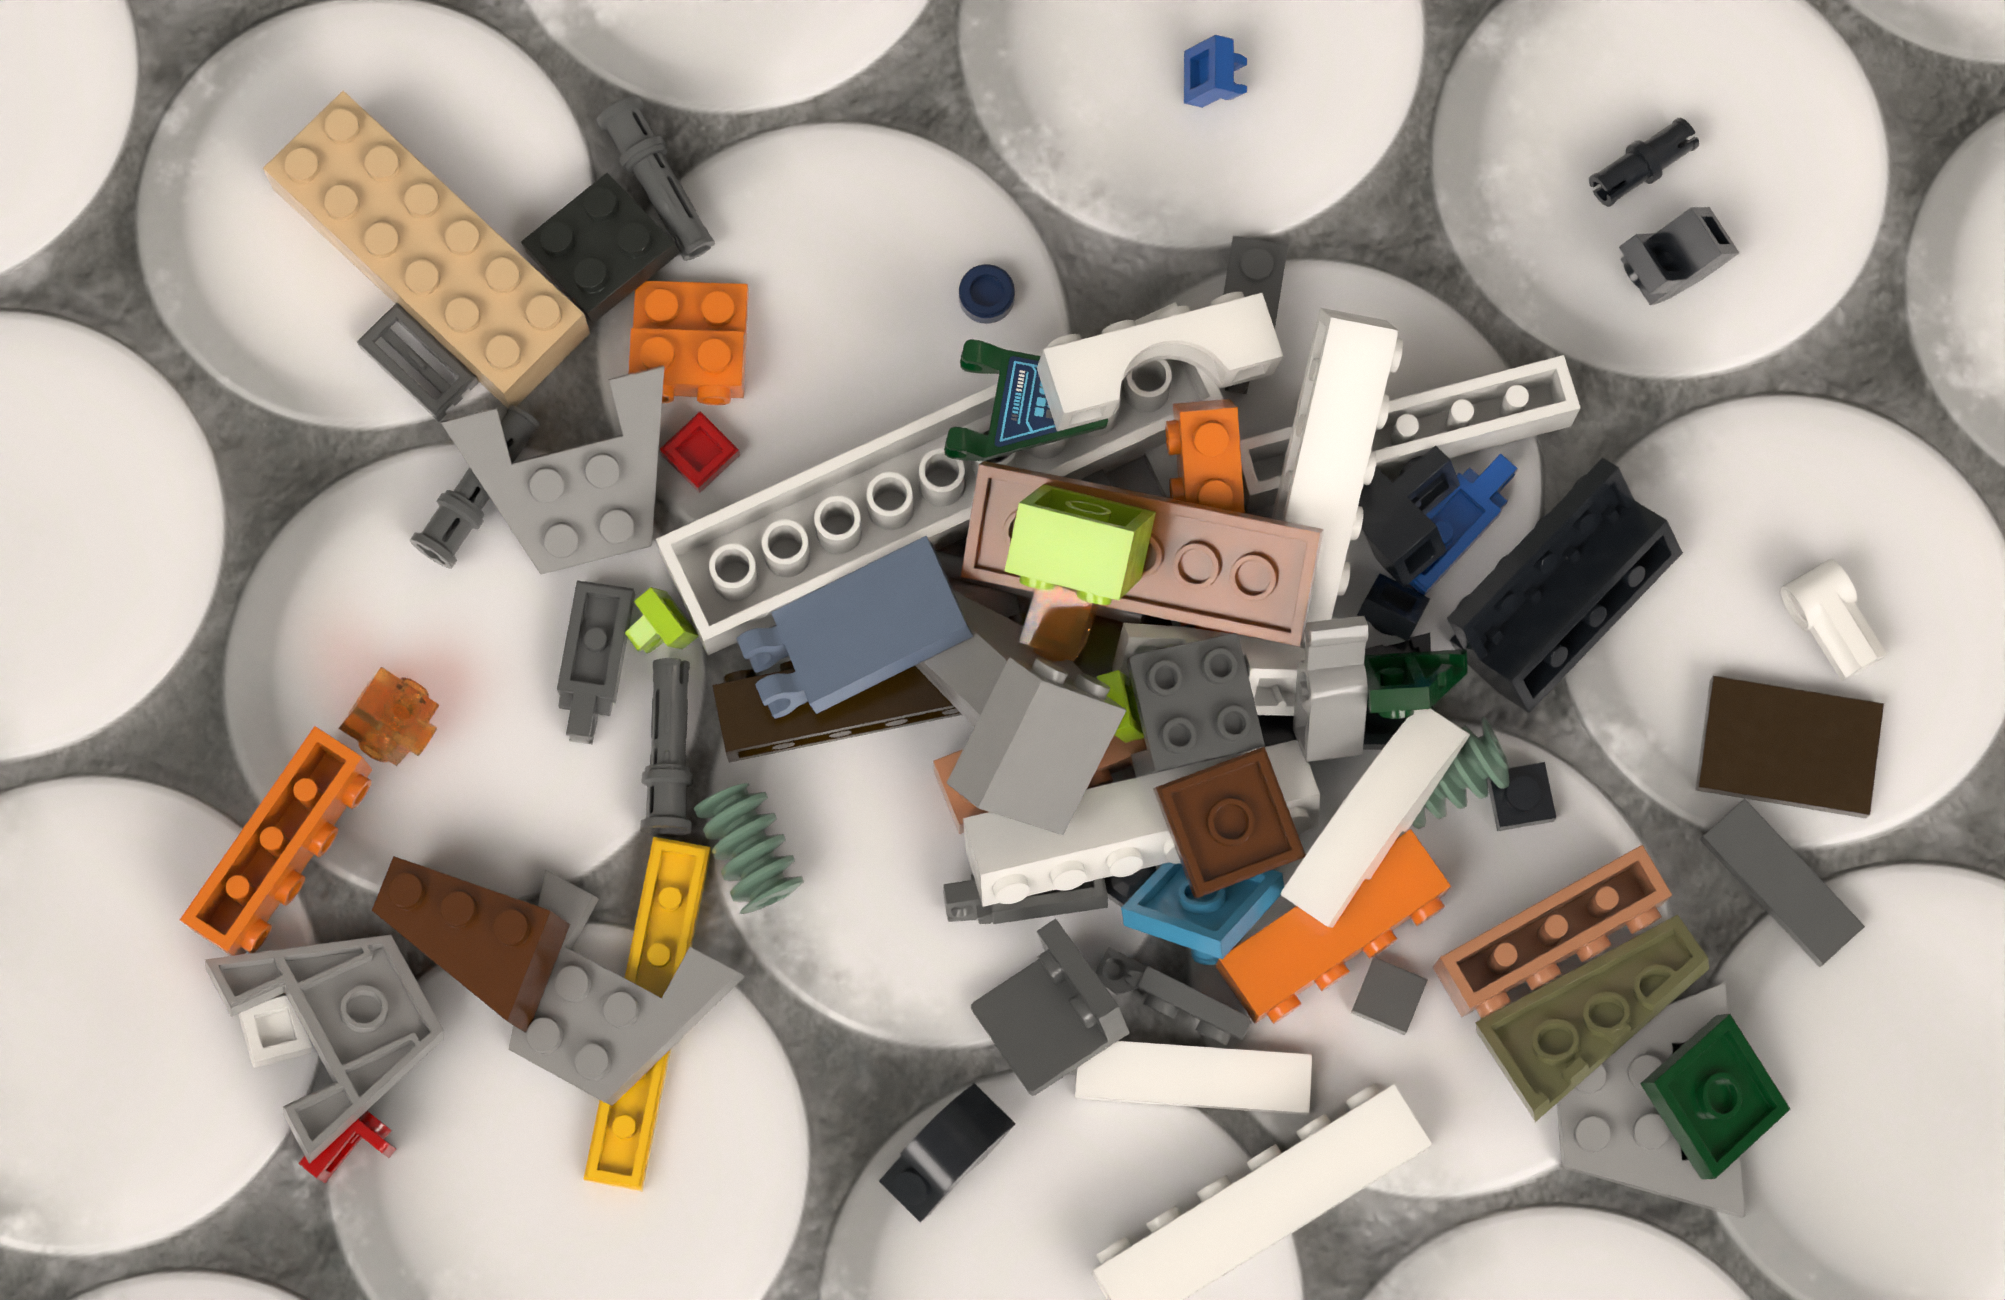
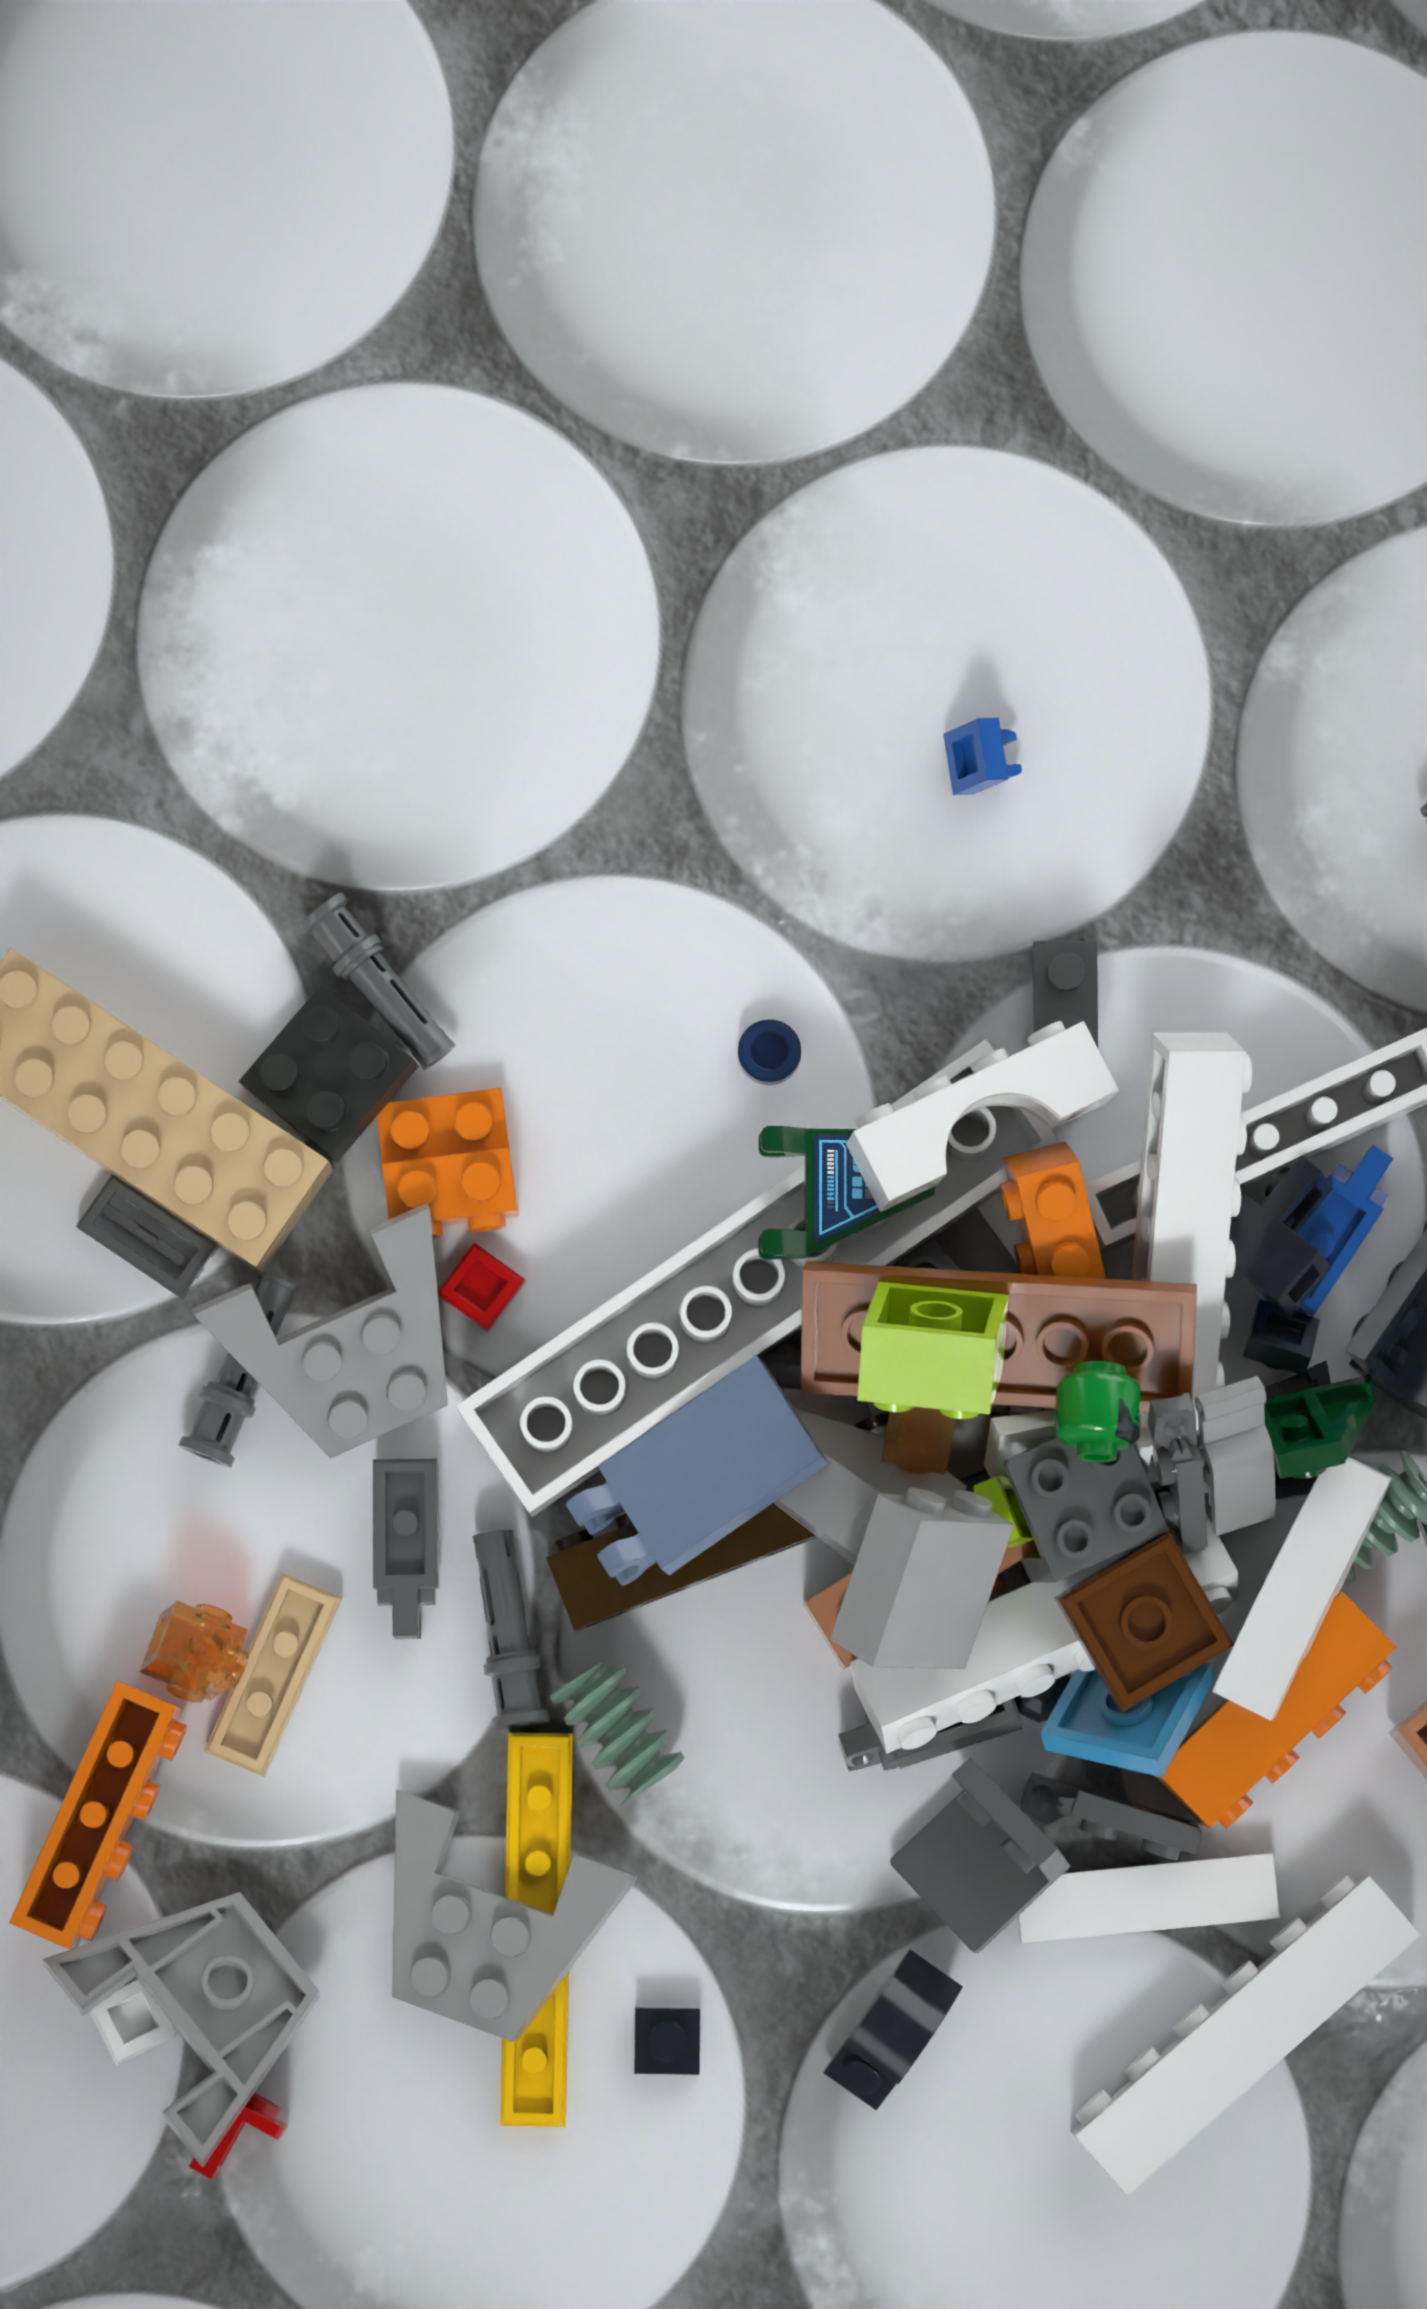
camera: 10 degrees left, 5 degrees up
reddish brown wedge [372,856,570,1033] -> none
lime tile [625,587,699,653] -> none
dark grey tile [1351,957,1428,1035] -> none
none -> tan tile [204,1573,342,1777]
none -> black plate [634,2007,700,2075]
none -> green head [1055,1361,1142,1462]
none -> dark grey hinge [1147,1393,1208,1554]

